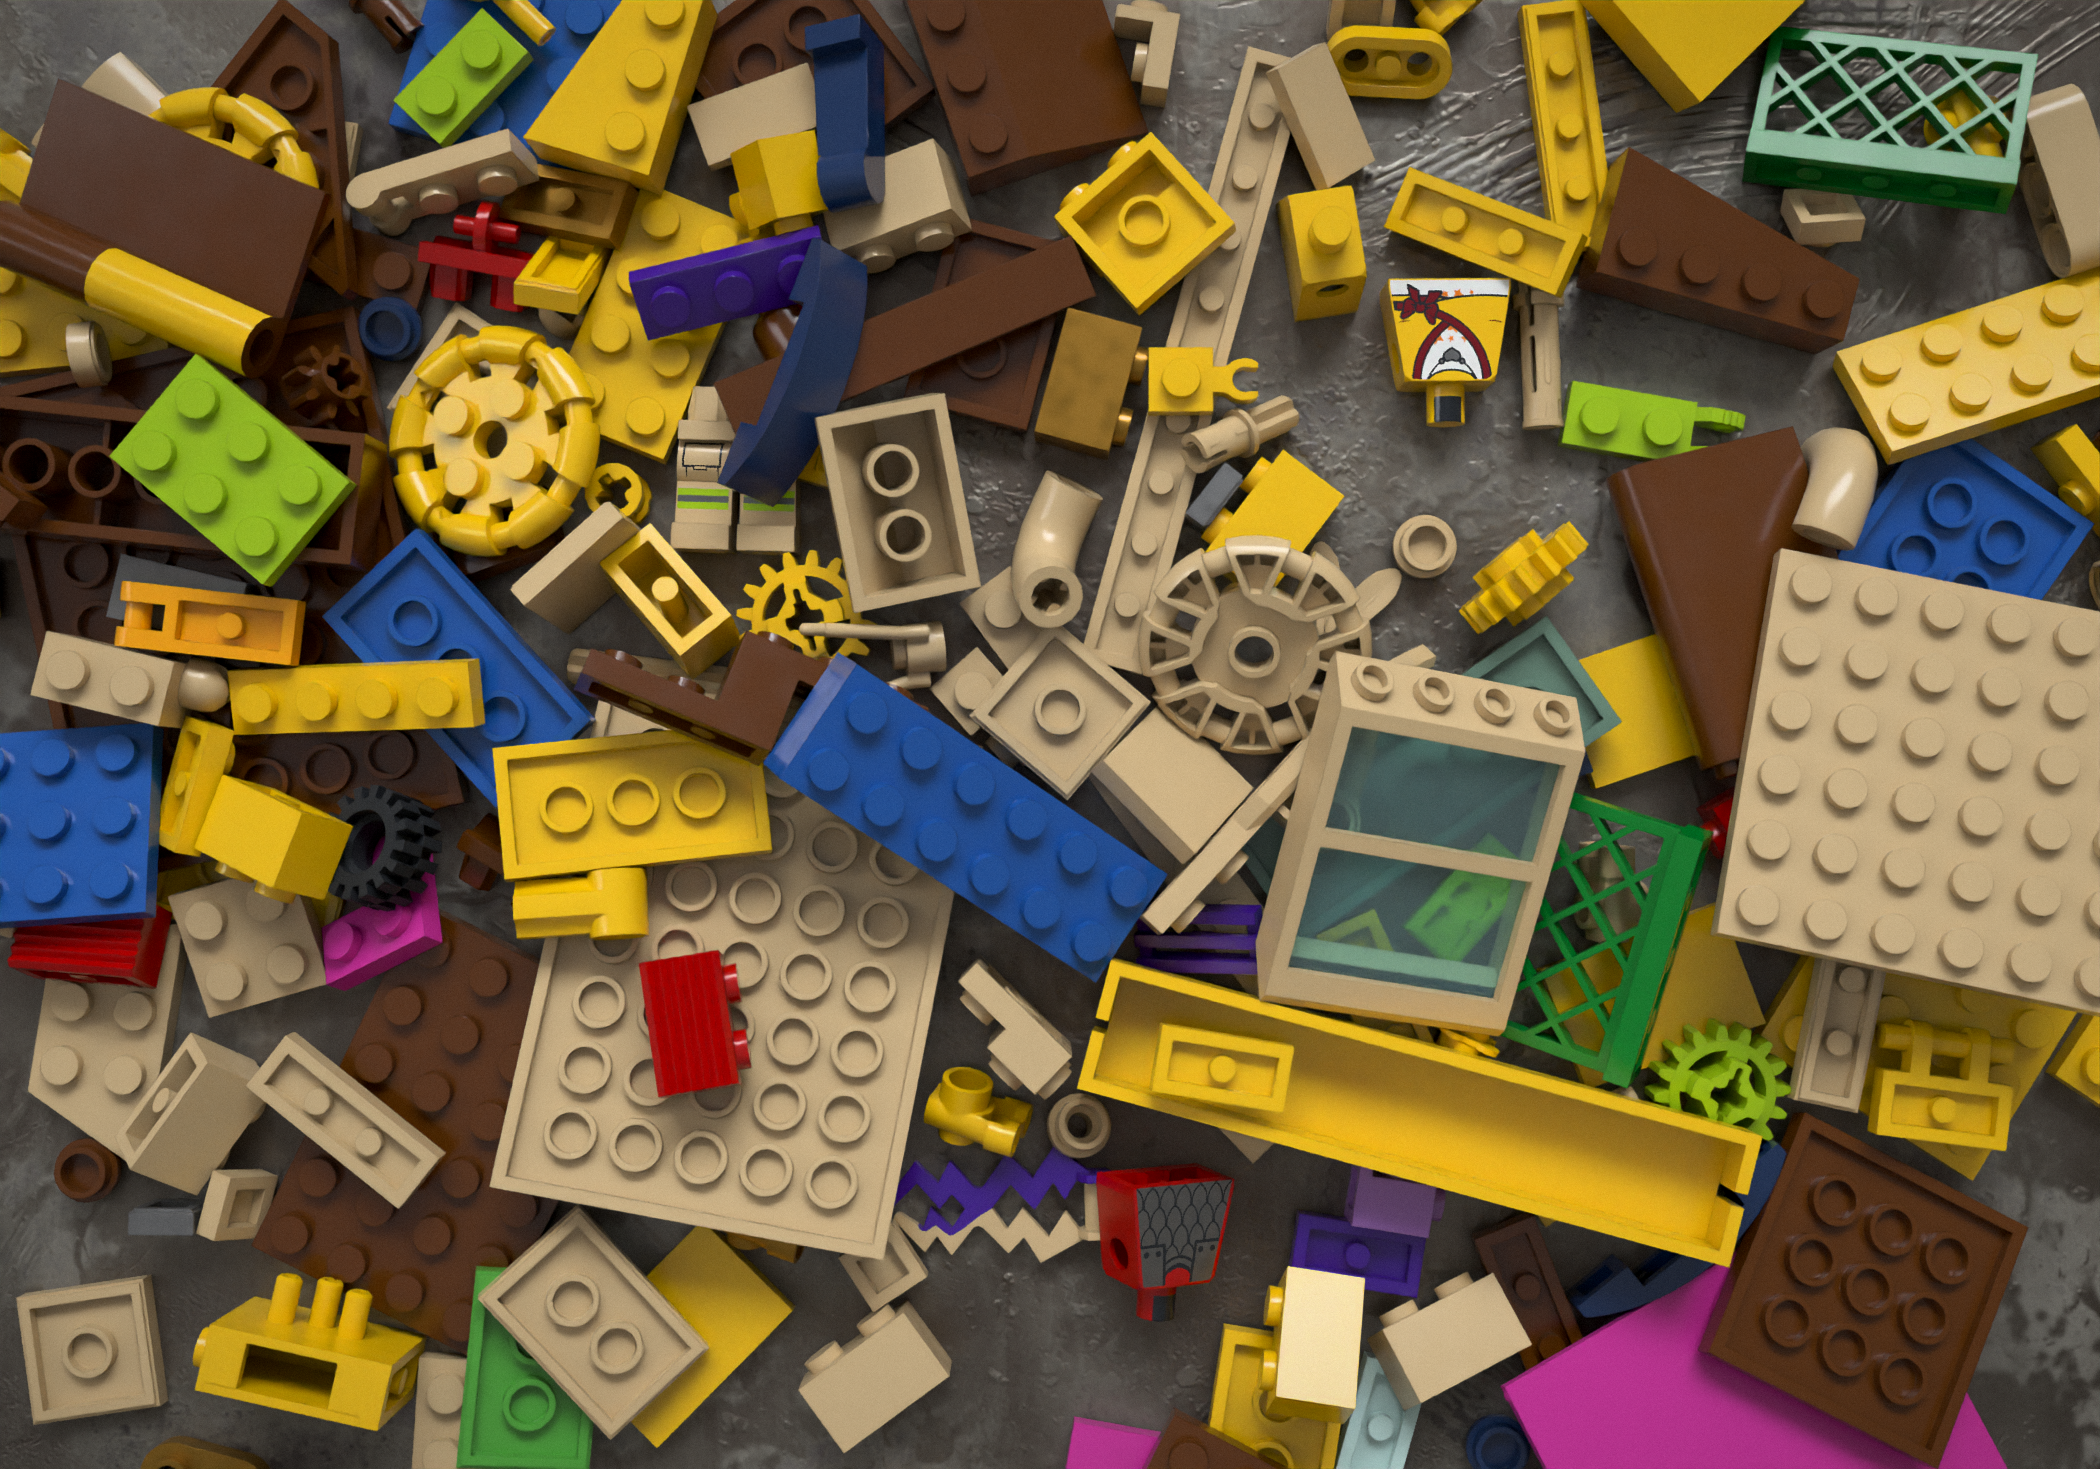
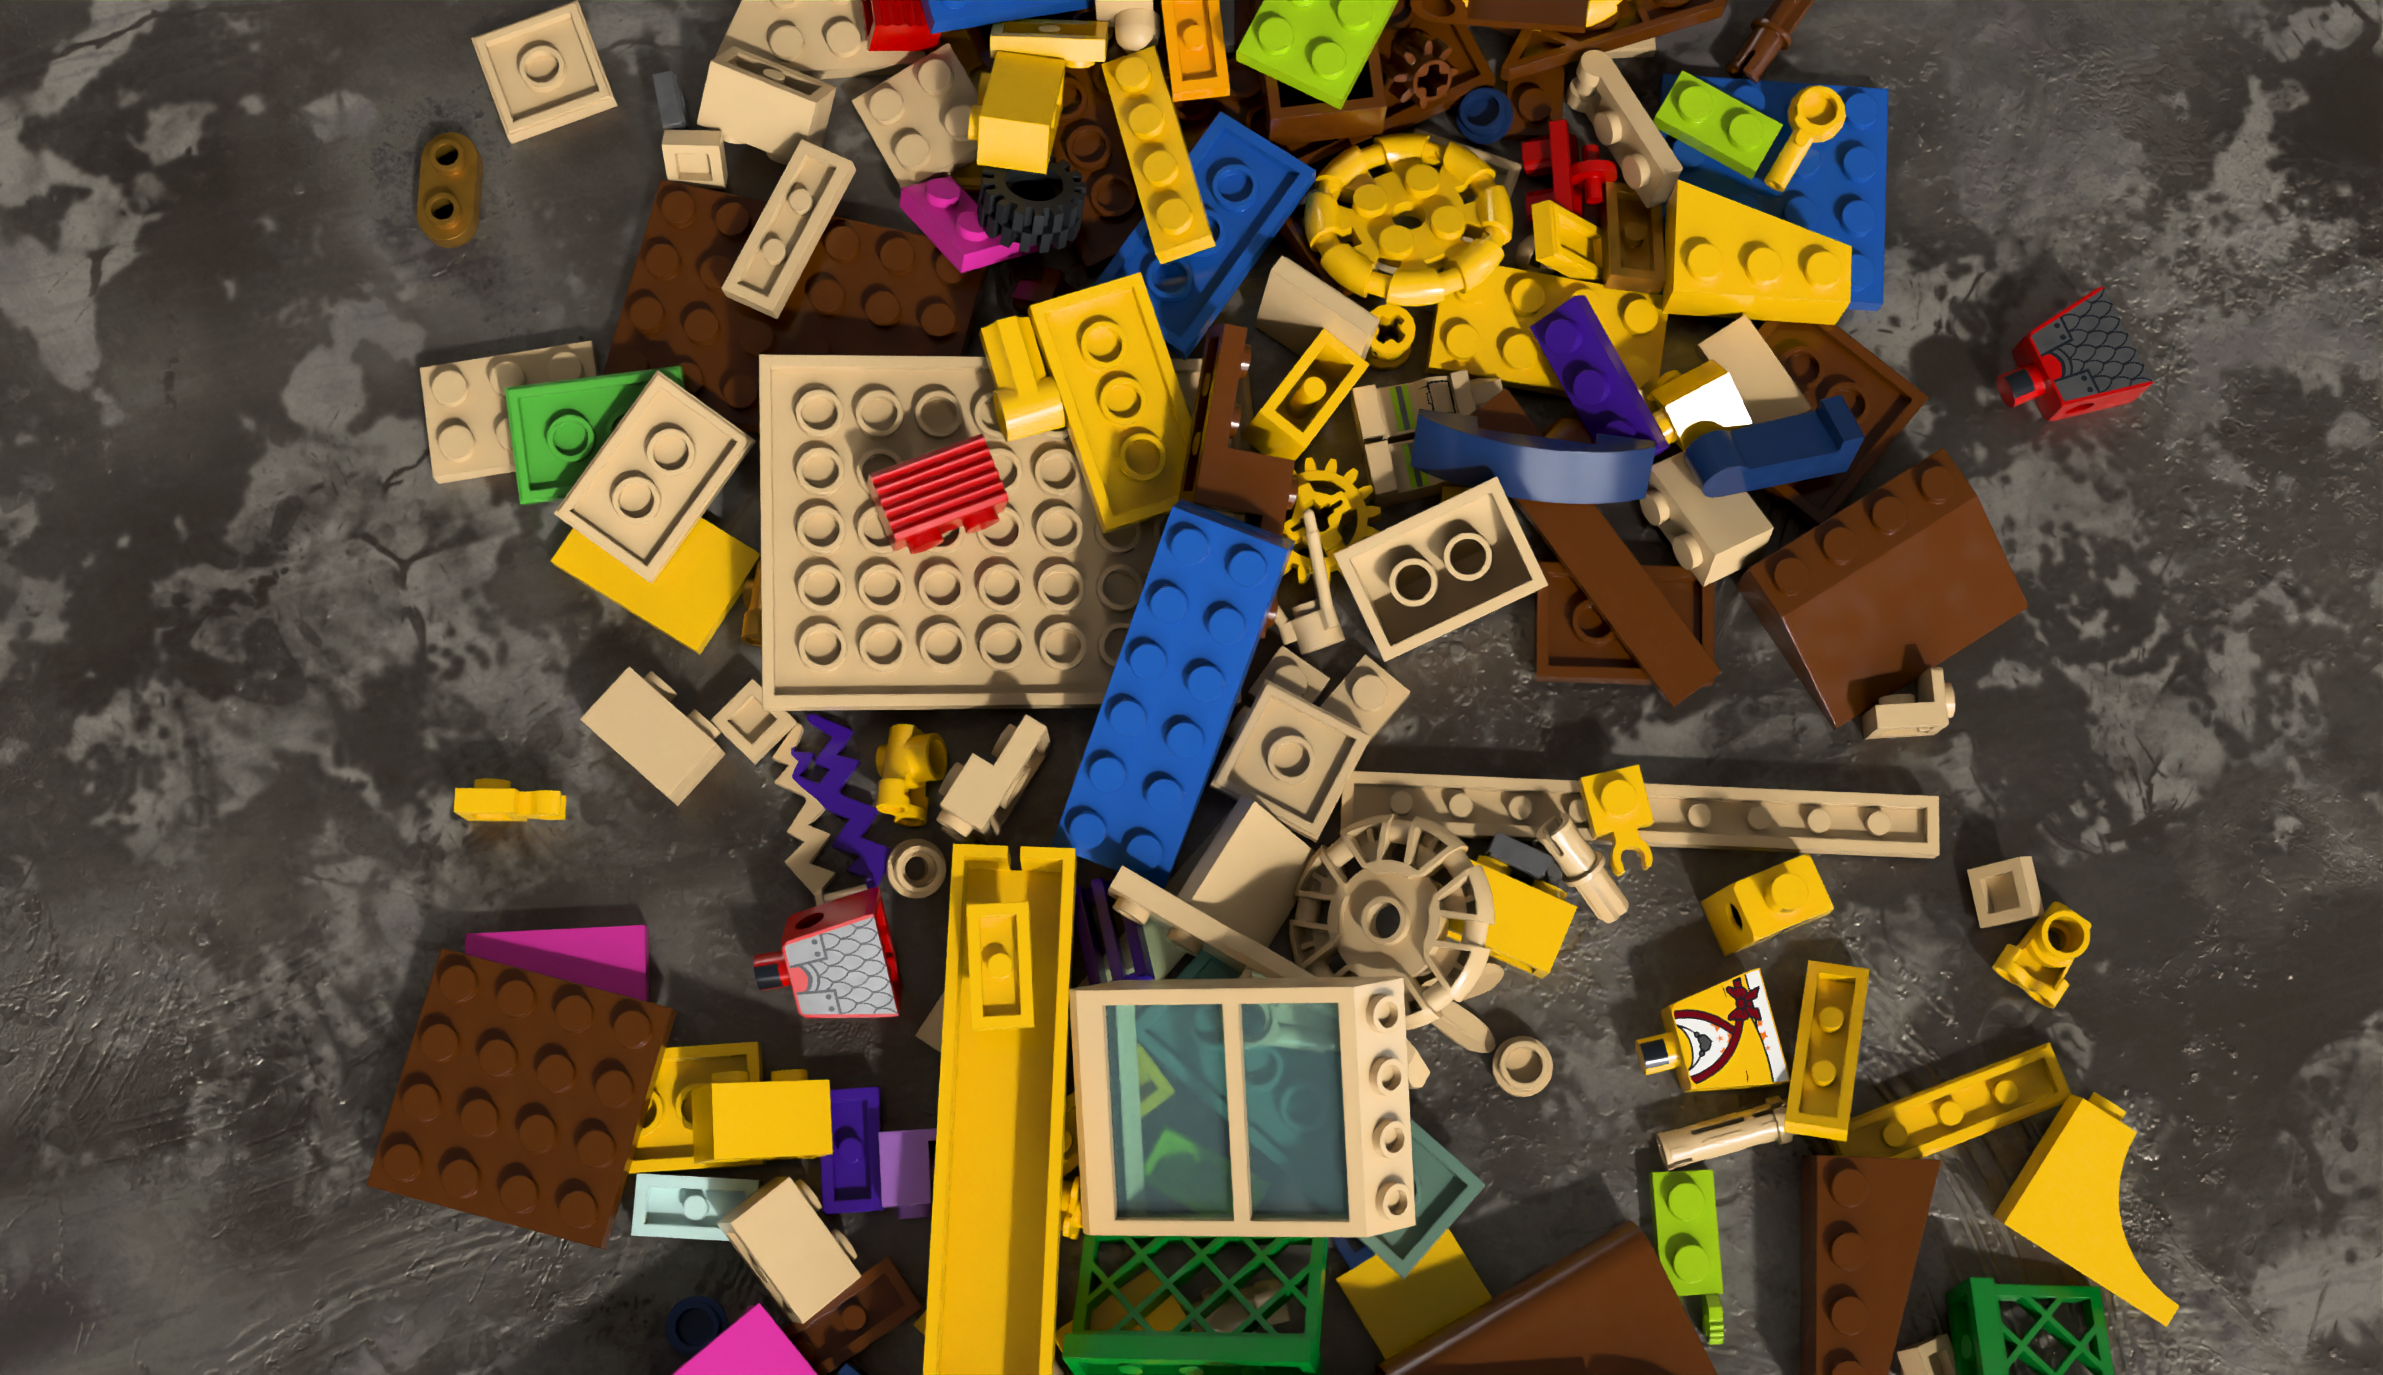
camera: 75 degrees right, 10 degrees down
reddish brown plate [54,1137,122,1203] -> none
yellow piece [193,1273,427,1431] -> none
tan cylinder [1010,471,1103,628] -> none
pearl gold brick [1034,307,1148,460] -> none
yellow plate [1054,132,1236,316] -> none
tan tile [1266,42,1375,191] -> none
yellow plate [1327,25,1452,99] -> none
yellow gear [1459,521,1589,634] -> none

